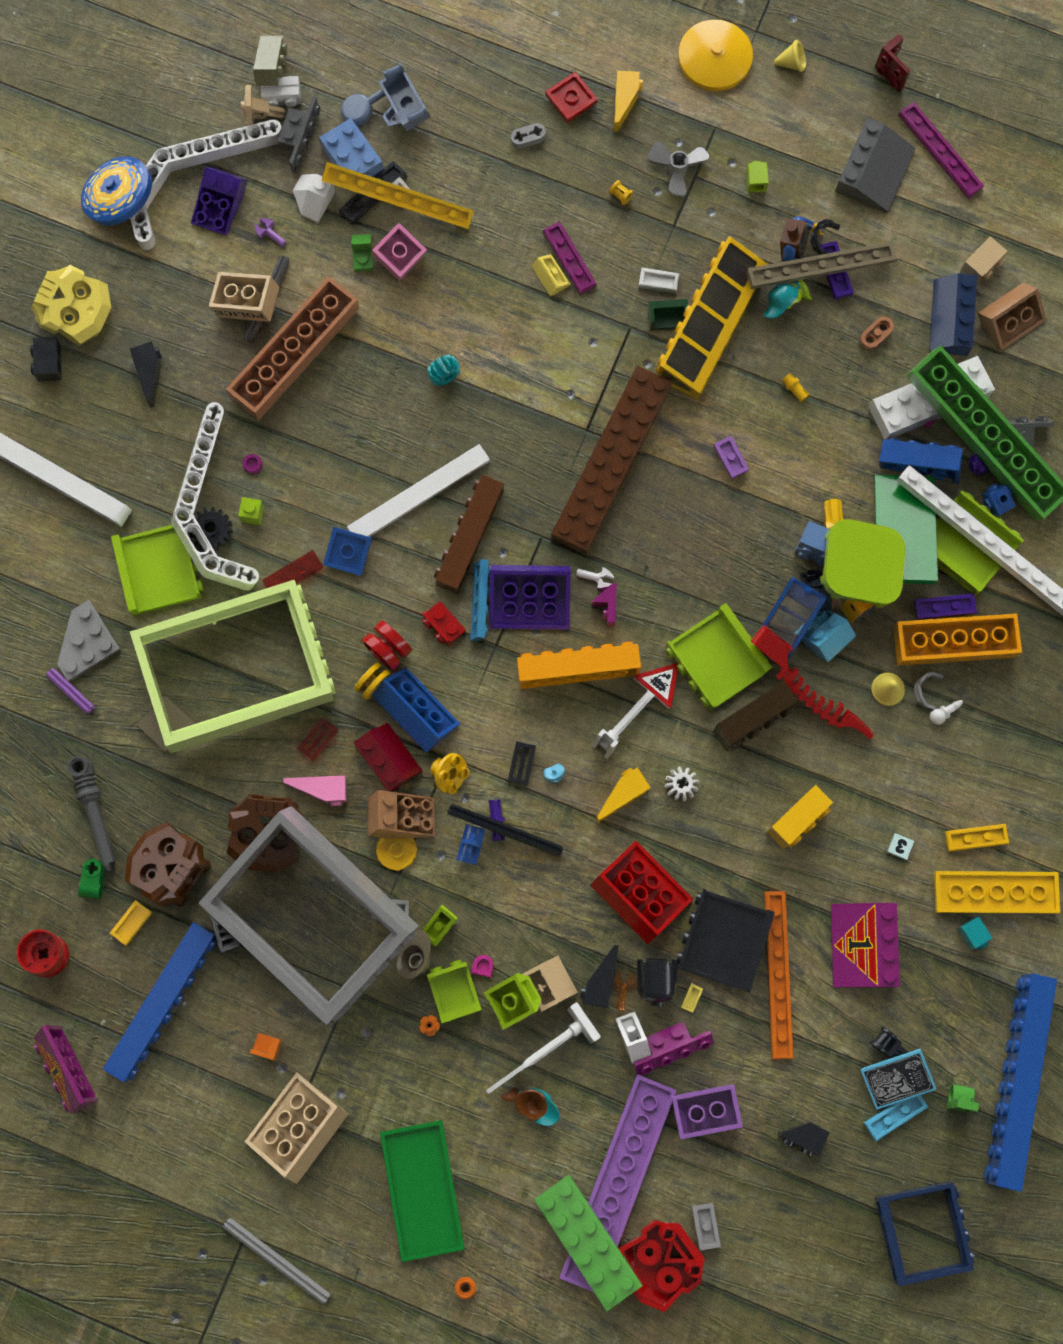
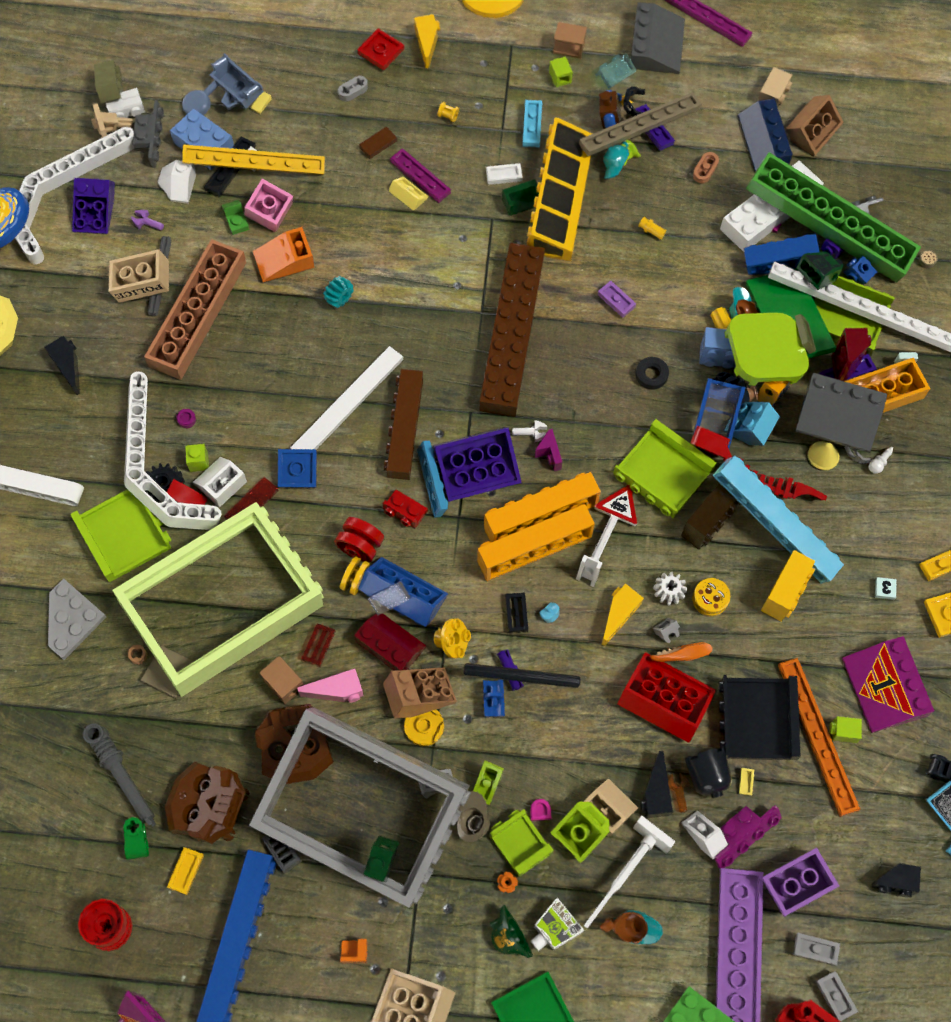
camera: 15 degrees left, 10 degrees down
medium lavender axle [46,668,95,714] -> none
light grey piece [648,142,709,197] -> none
none -> medium nougat bush [128,645,148,665]
none -> red slope [167,479,208,505]
none -> white slope [193,457,247,508]
none -> light yellow piece [251,92,272,114]
none -> orange slope [253,227,315,282]
none -> medium nougat piece [260,656,304,704]
none -> reddish brown tile [359,126,397,159]
none -> dark green torso [363,835,400,882]
none -> clear tile [368,581,411,615]
none -> light orange brick [477,504,595,581]
none -> dark green hat [490,905,533,958]
none -> medium azure plate [523,100,542,147]
none -> torso [530,898,584,951]
none -> medium nougat piece [553,22,587,59]
none -> clear light blue bracket [595,53,637,89]
none -> black tyre [636,357,669,390]
none -> orange animal [650,642,713,662]
none -> light grey tile [653,618,680,643]
none -> yellow head [692,578,731,617]
none -> medium azure brick [712,456,844,583]
none -> hair [729,287,759,318]
none -> light grey plate [793,933,840,966]
none -> olive tile [795,314,816,354]
none -> dark grey slope [795,373,887,453]
none -> dark green torso [797,252,843,290]
none -> lime brick [829,716,862,743]
none -> dark red slope [831,328,871,381]
none -> light aqua tile [894,352,918,364]

